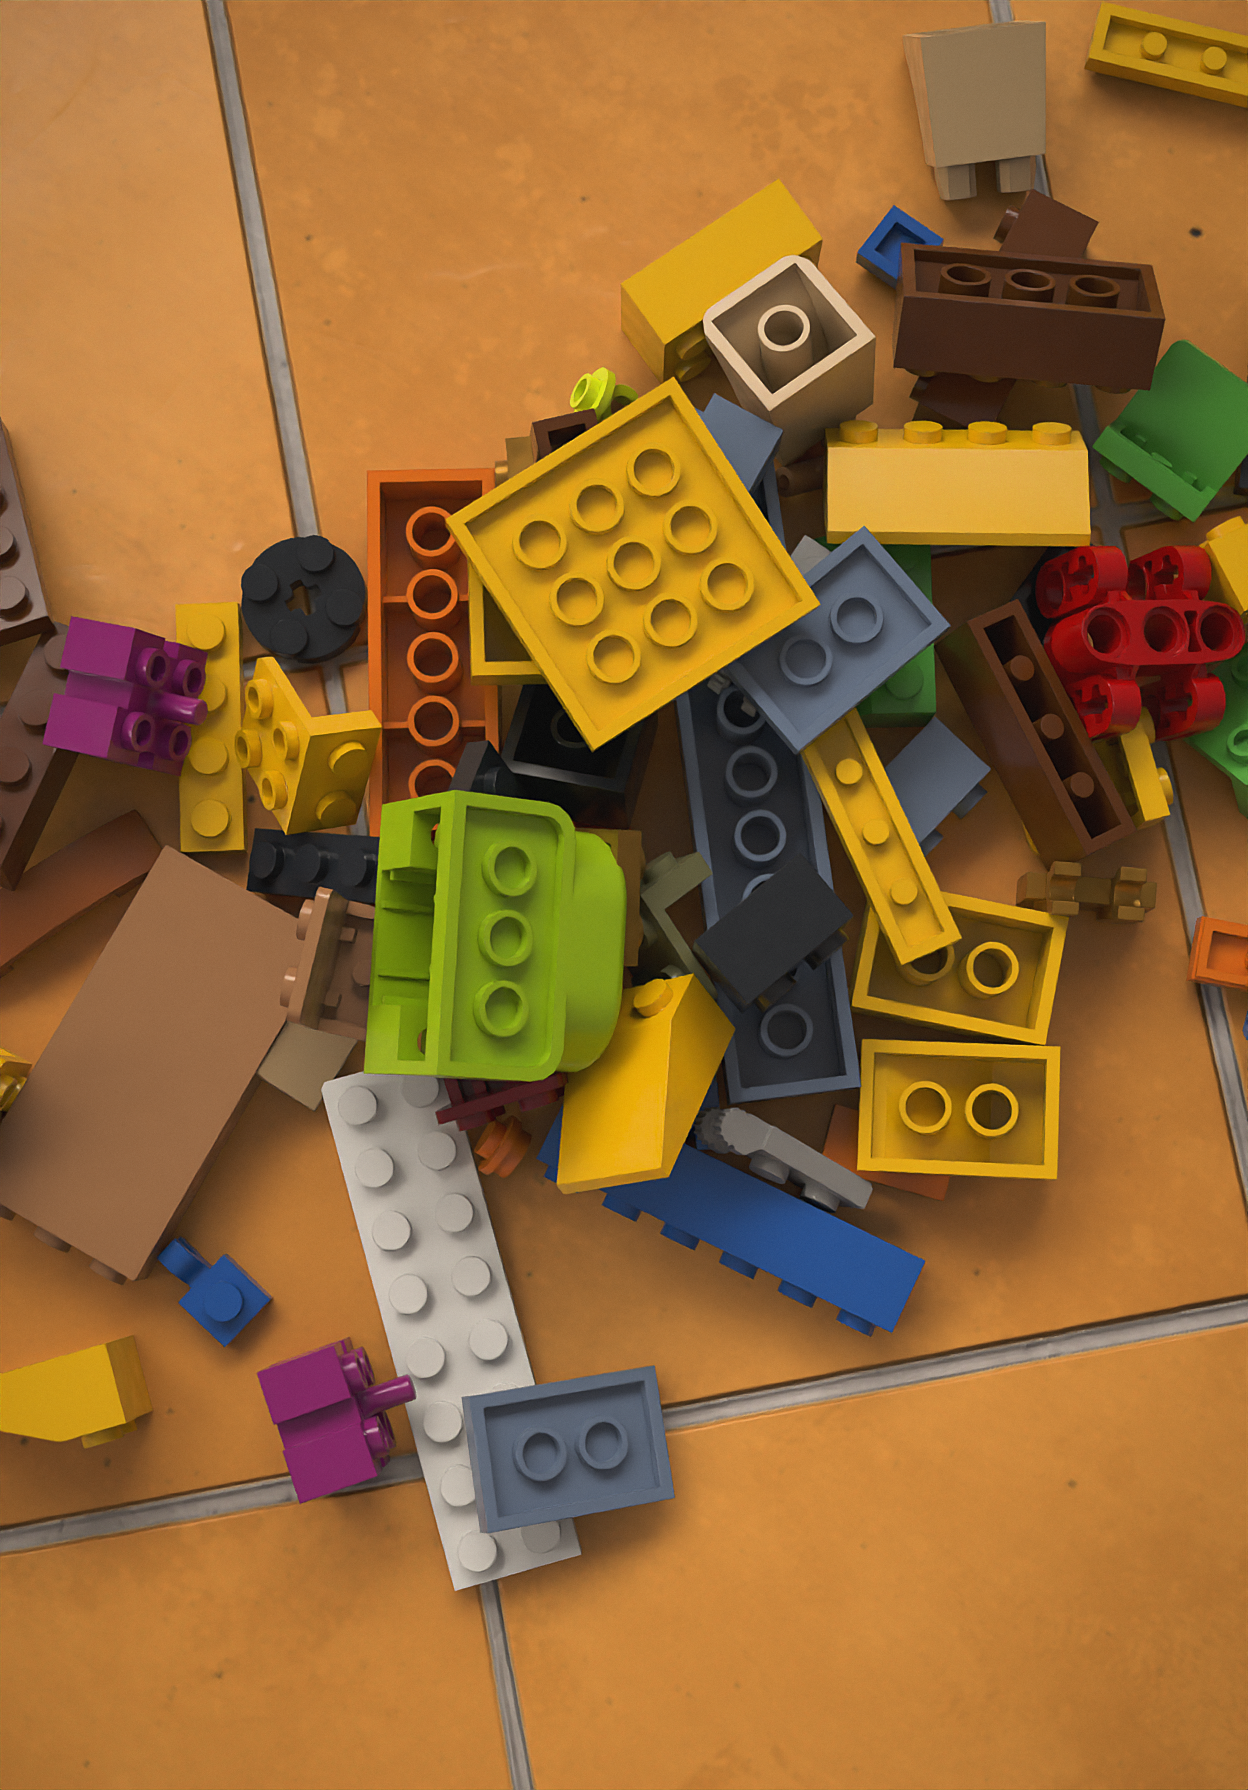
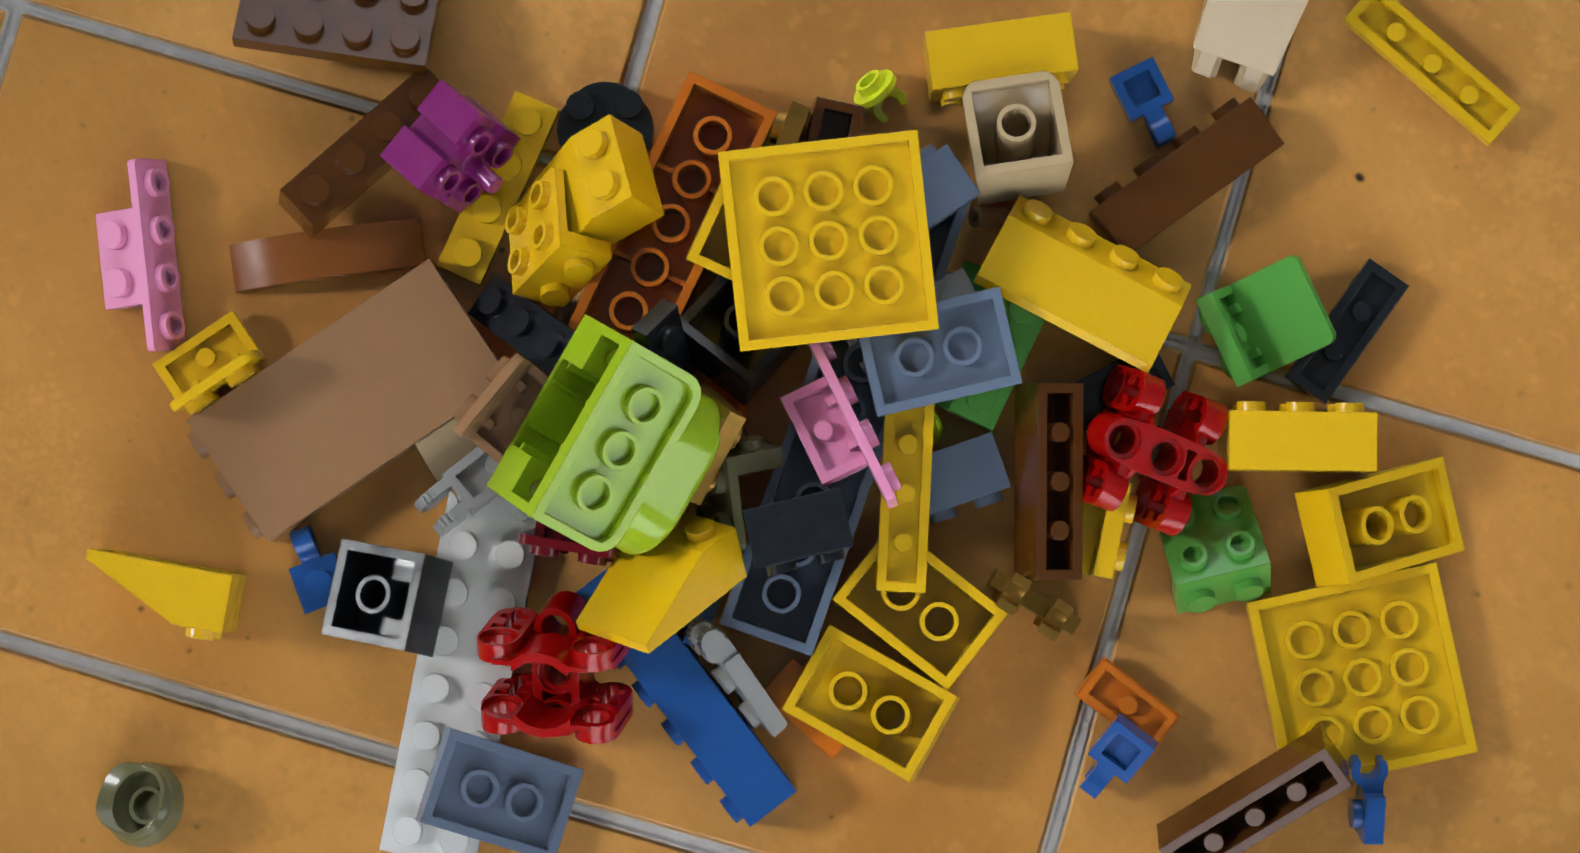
camera: 25 degrees right, 5 degrees up
magenta brick [257,1337,417,1504] -> none
orange plate [474,1115,532,1178] -> none
reddish brown slope [892,243,1166,394] -> none
none -> olive hat [96,761,184,847]
none -> black brick [321,539,453,657]
none -> light grey hinge [414,447,499,537]
none -> red piece [477,590,633,744]
none -> yellow slope [521,114,664,245]
none -> bright pink bracket [780,341,902,509]

